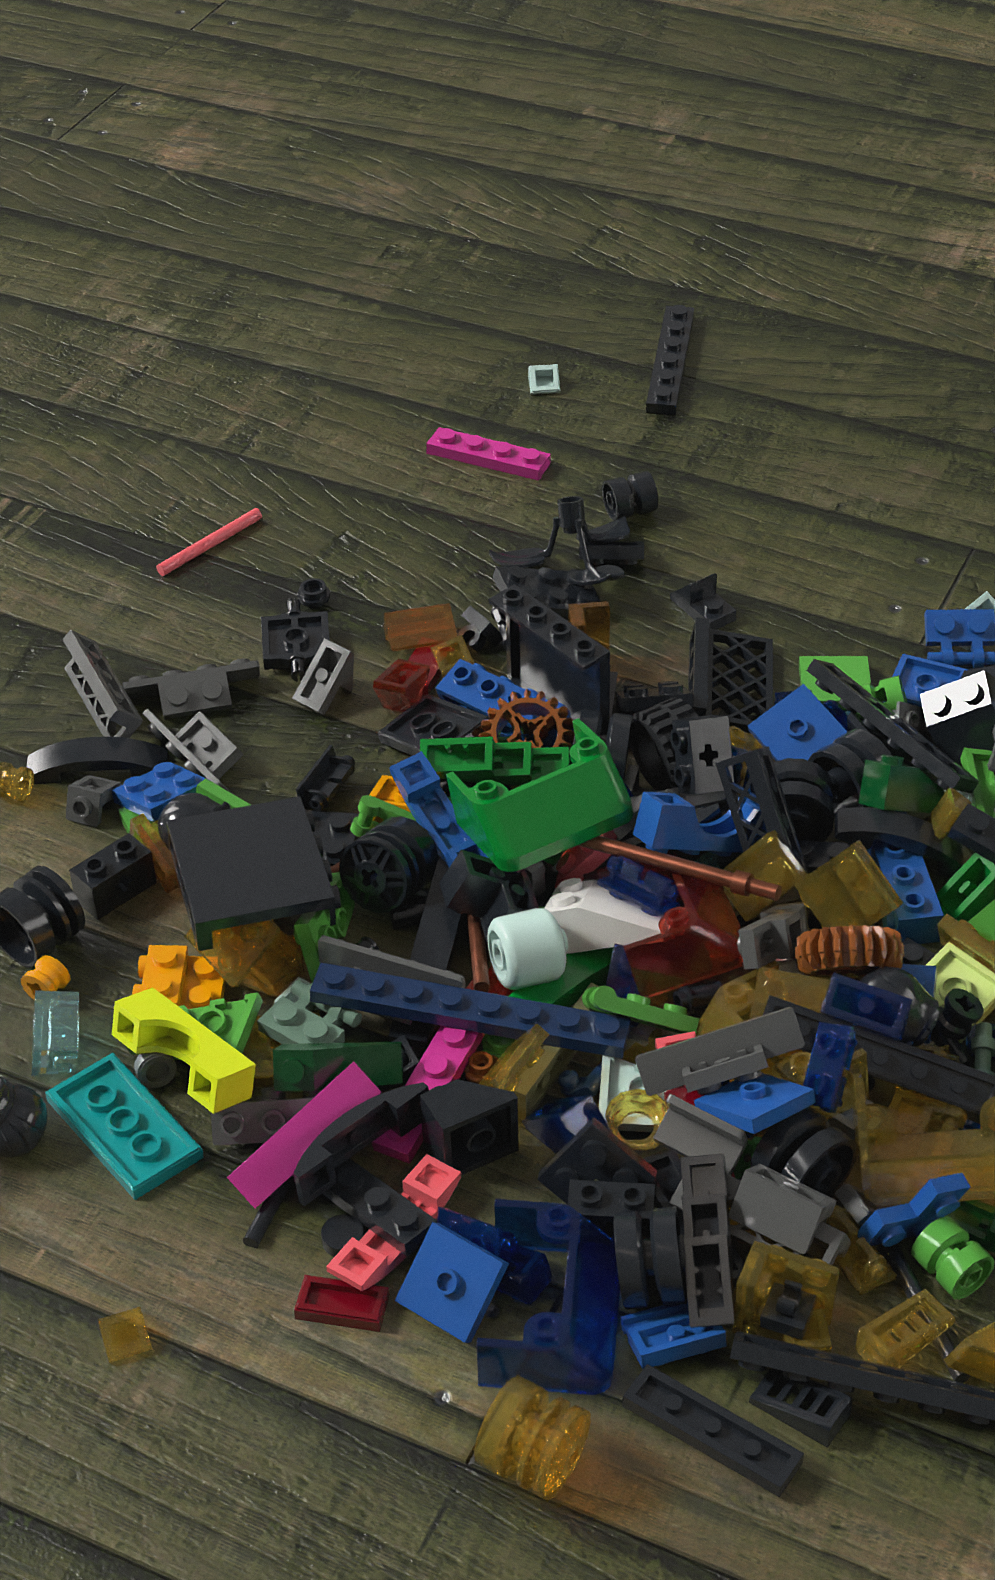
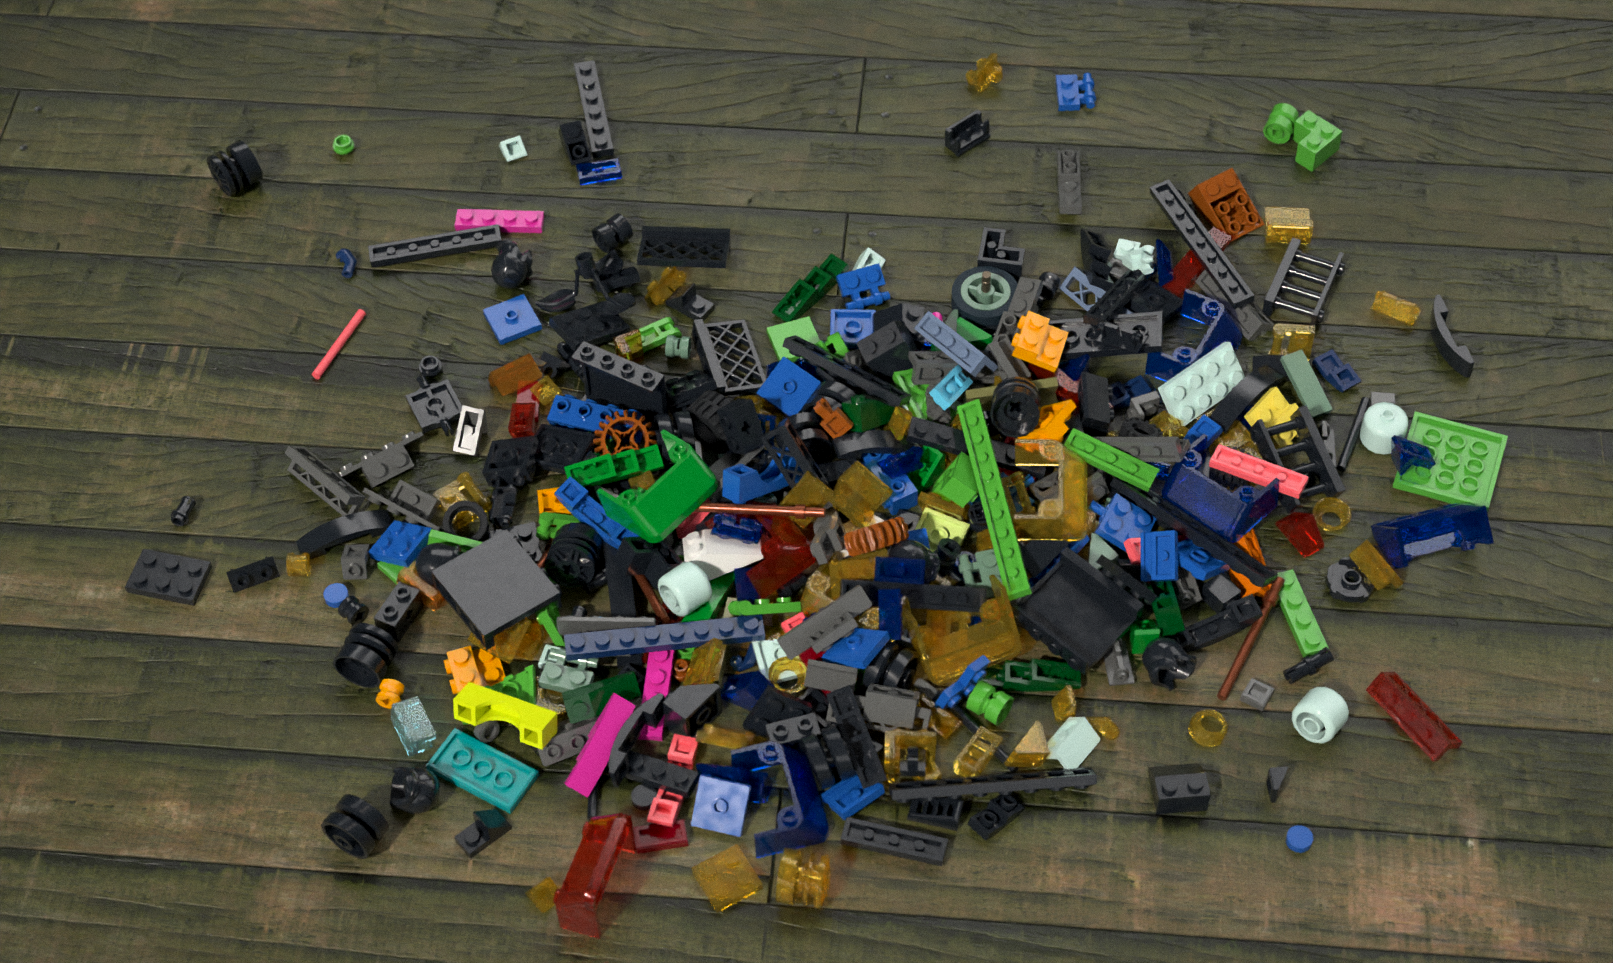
camera: 20 degrees left, 10 degrees up
none -> black wheel [207,140,263,197]
none -> tile [323,583,349,608]
none -> bright green plate [333,135,354,154]
none -> dark blue arm [336,248,357,278]
none -> black wheel [338,595,369,625]
none -> black plate [368,224,501,268]
none -> clear yellow plate [432,472,493,529]
none -> black tyre [443,500,489,542]
none -> black slope [454,809,512,859]
none -> black plate [482,435,538,488]
none -> plate [483,294,542,345]
none -> black hair [491,240,533,289]
none -> clear red windscreen [553,813,636,939]
none -> black slope [559,120,592,166]
none -> clear blue tile [576,158,622,185]
none -> bright green plate [615,317,682,360]
none -> black fence [637,226,731,268]
none -> clear yellow hinge [644,266,687,305]
none -> sand green wheel [665,335,691,359]
none -> clear yellow plate [691,844,763,913]
none -> clear yellow plate [696,724,755,751]
none -> dark green slope [772,253,850,322]
none -> dark orange plate [813,397,854,439]
none -> clear blue hinge [876,446,924,479]
none -> black slope [967,794,1025,841]

